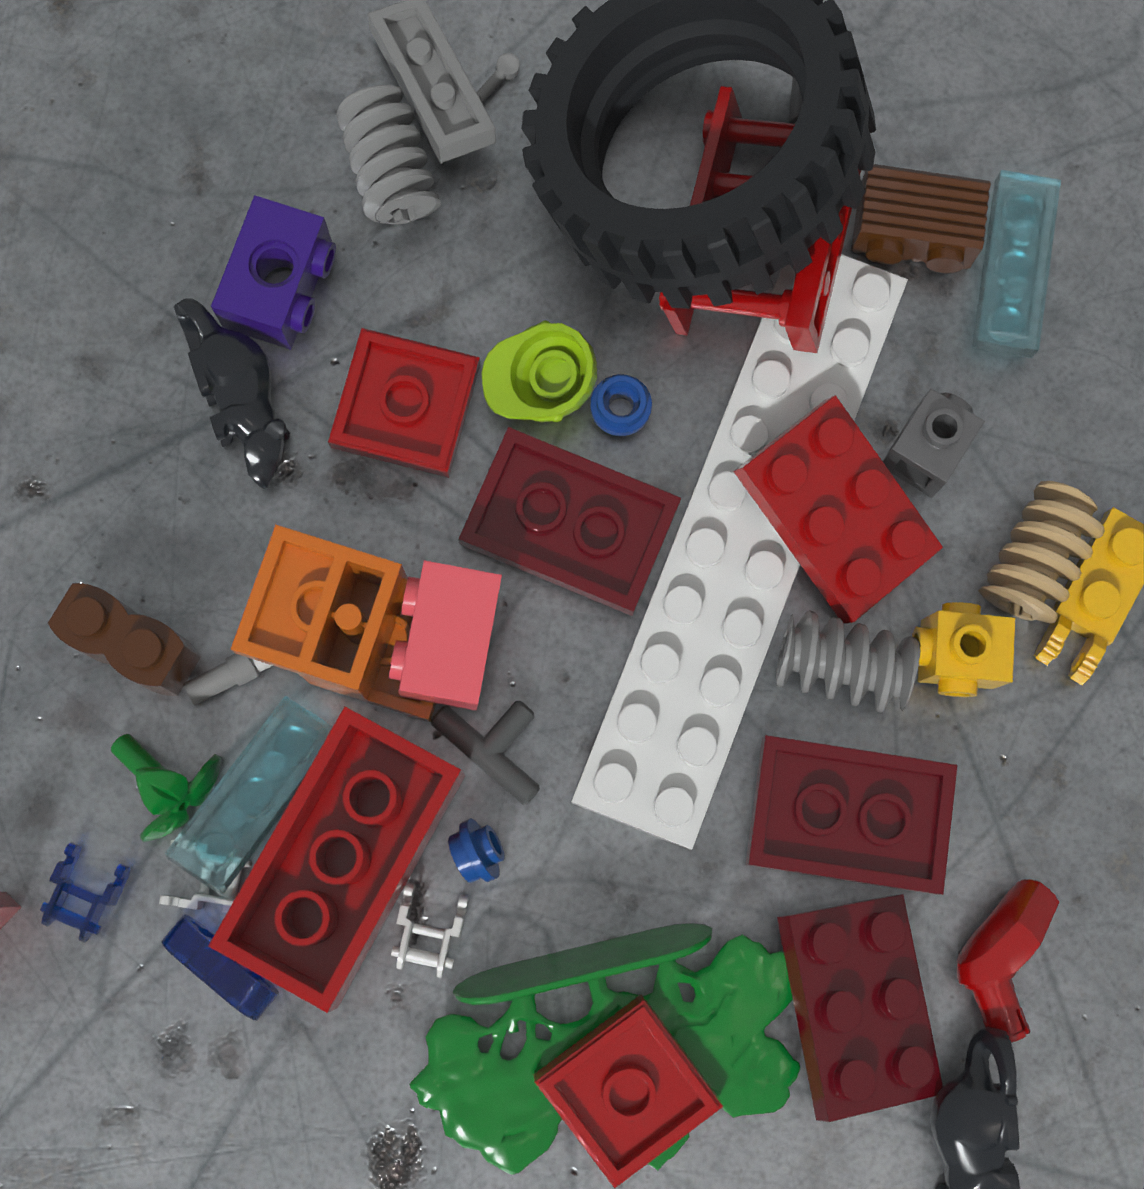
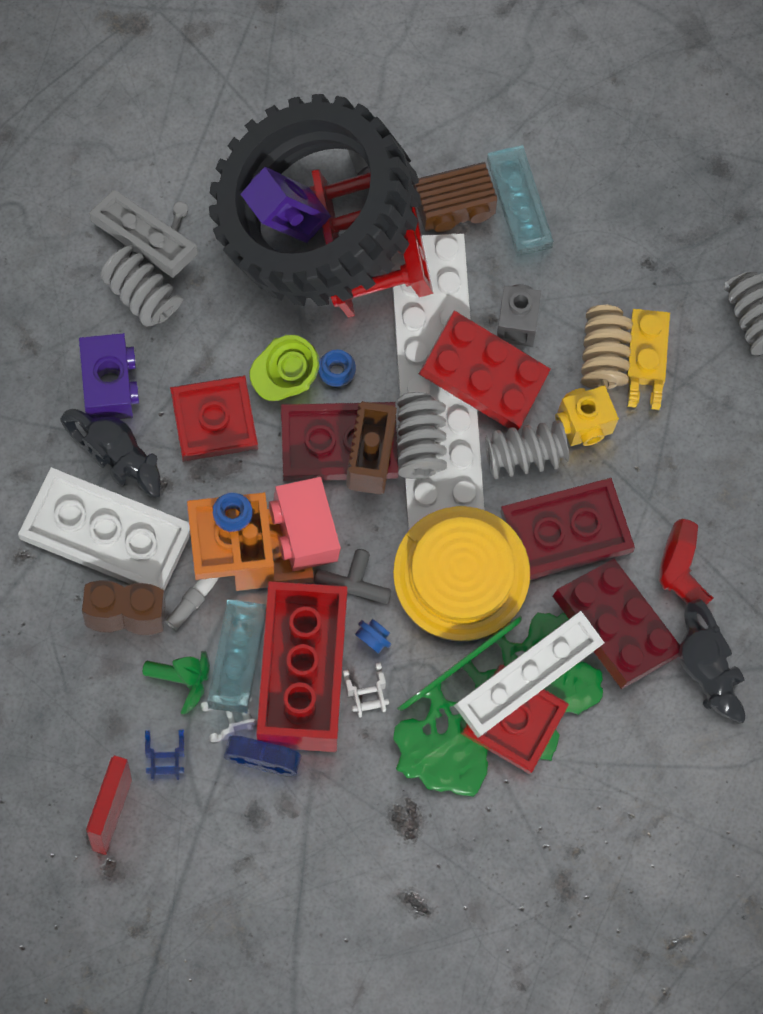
camera: 25 degrees left, 10 degrees down
none -> white plate [18,467,190,590]
none -> blue plate [213,493,252,532]
none -> dark purple brick [241,167,331,243]
none -> reddish brown brick [346,401,397,494]
none -> yellow piece [393,506,530,641]
none -> light grey piece [397,392,447,479]
none -> white plate [454,611,605,738]

